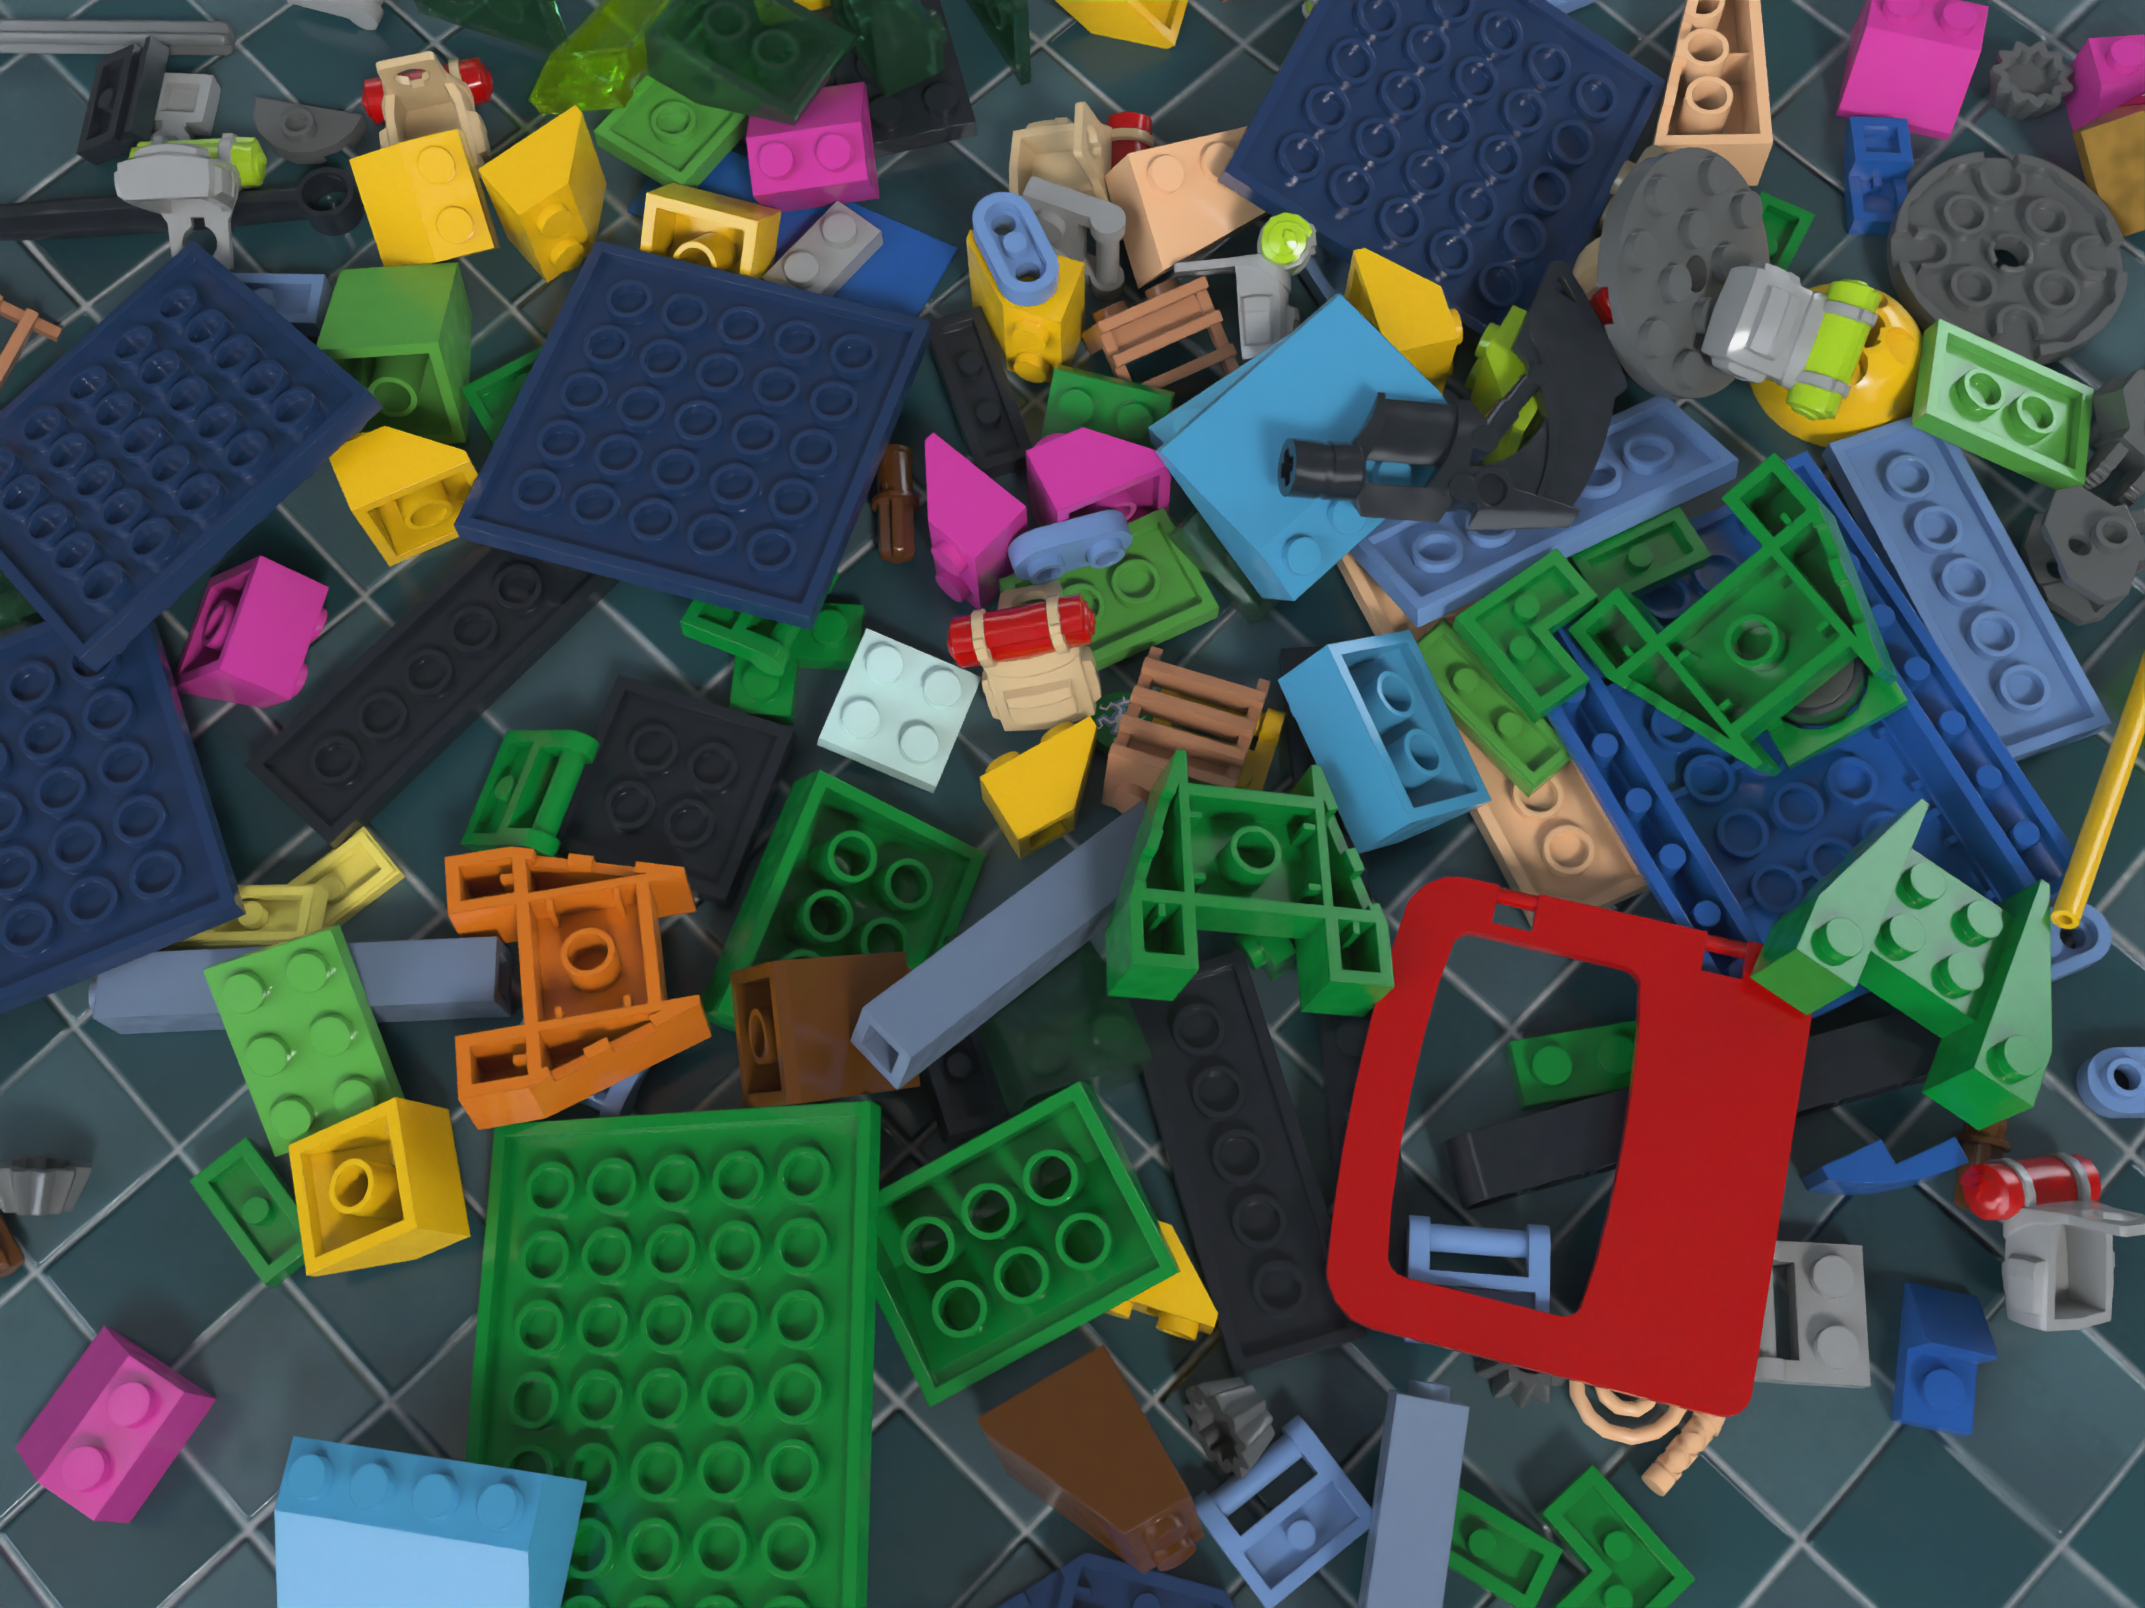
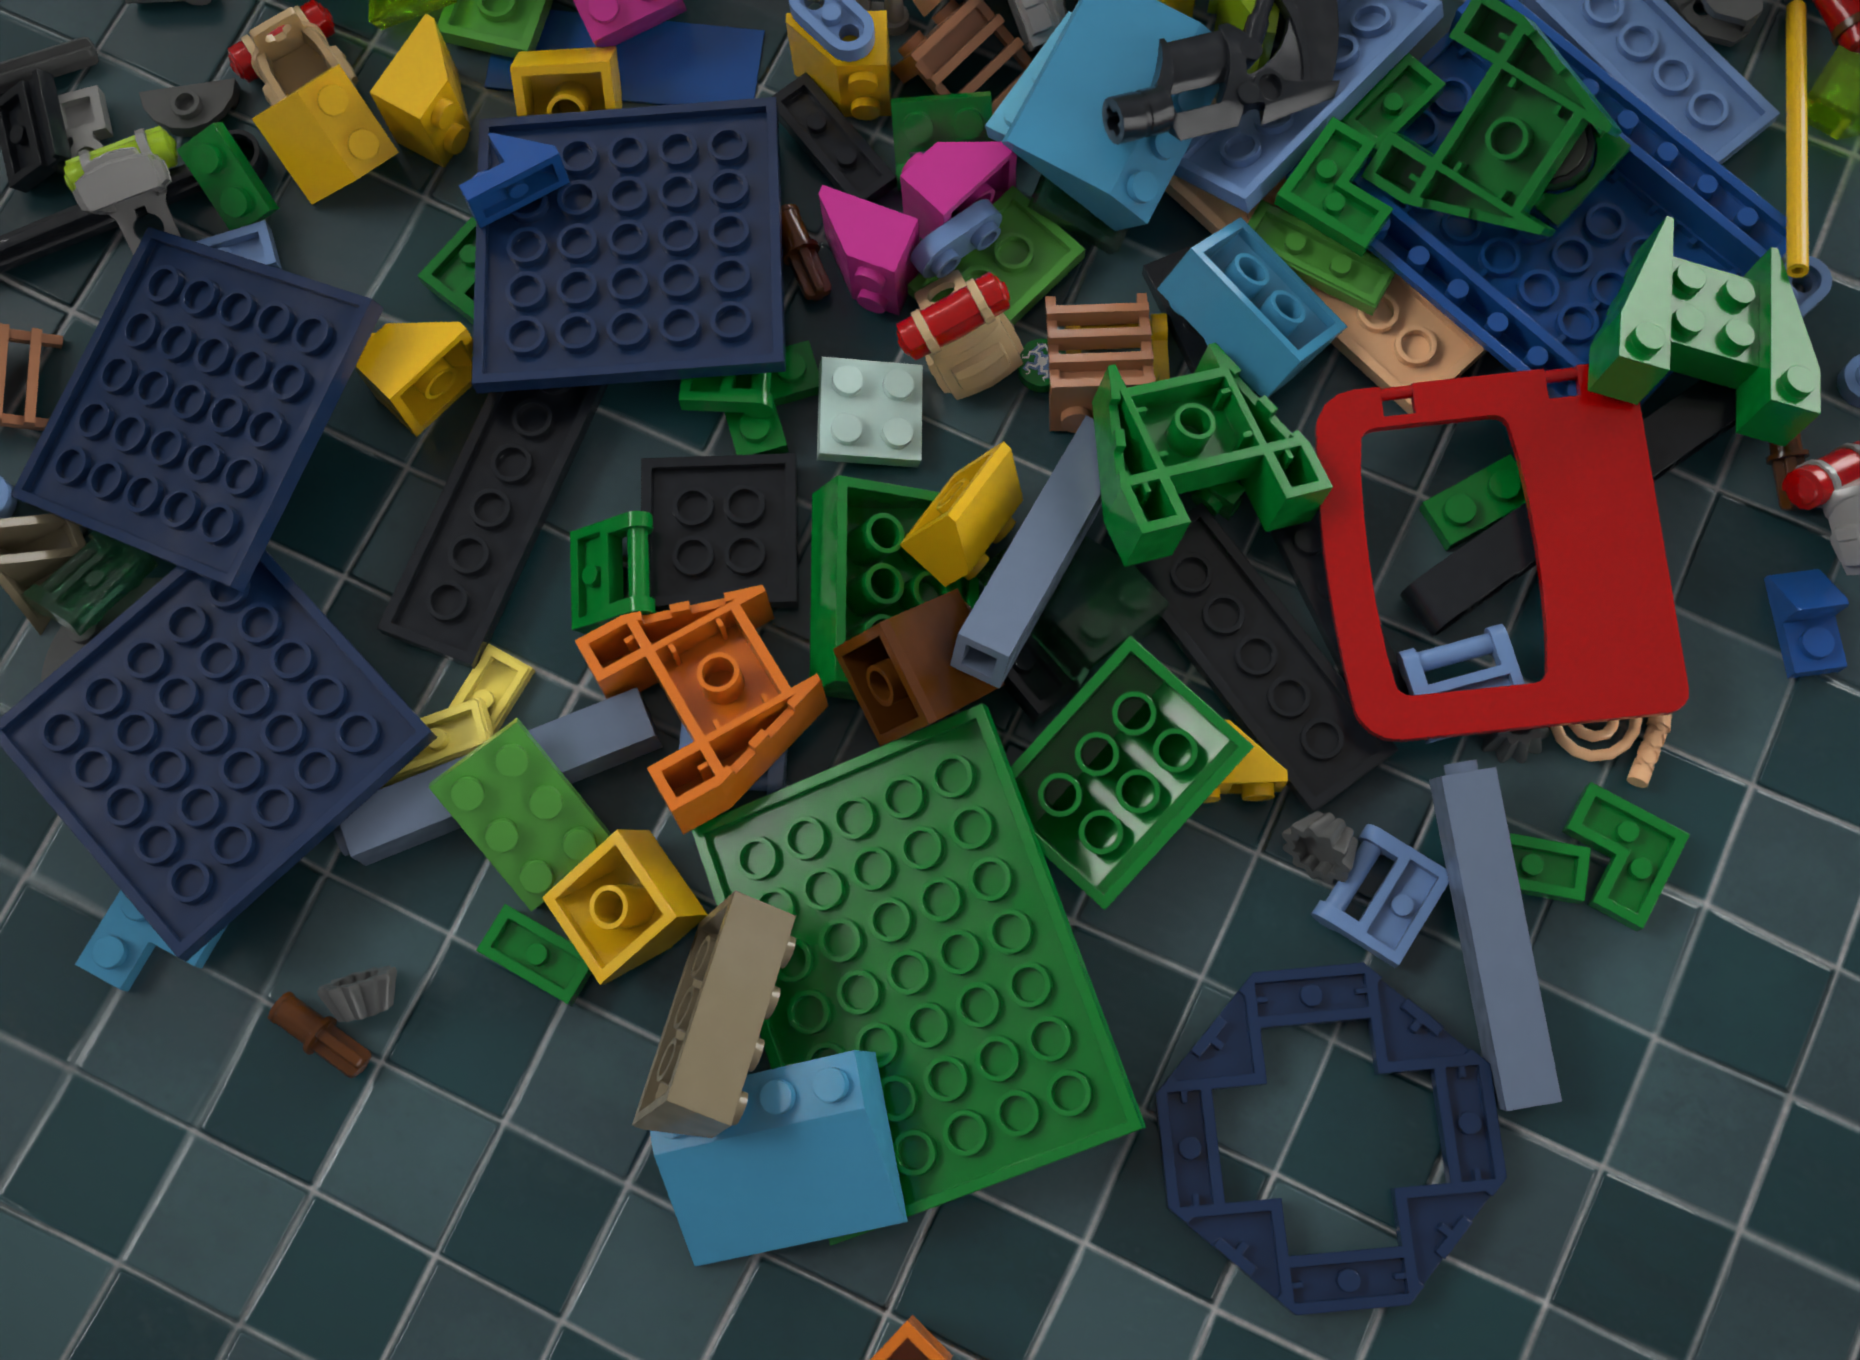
camera: 15 degrees left, 5 degrees up
dark pink slope [15,1326,217,1523] -> none
dark pink slope [173,555,329,708] -> none
bright green slope [316,262,472,444] -> none
light grey plate [762,200,883,297] -> none
reddish brown slope [976,1344,1205,1574] -> none
yellow slope [979,716,1097,860] -> none
light grey plate [1754,1240,1871,1388] -> none
blue slope [1801,1137,1969,1195] -> none
none -> green plate [177,122,279,231]
none -> blue slope [458,133,570,229]
none -> dark tan slope [632,890,796,1138]
none -> yellow slope [900,441,1023,587]

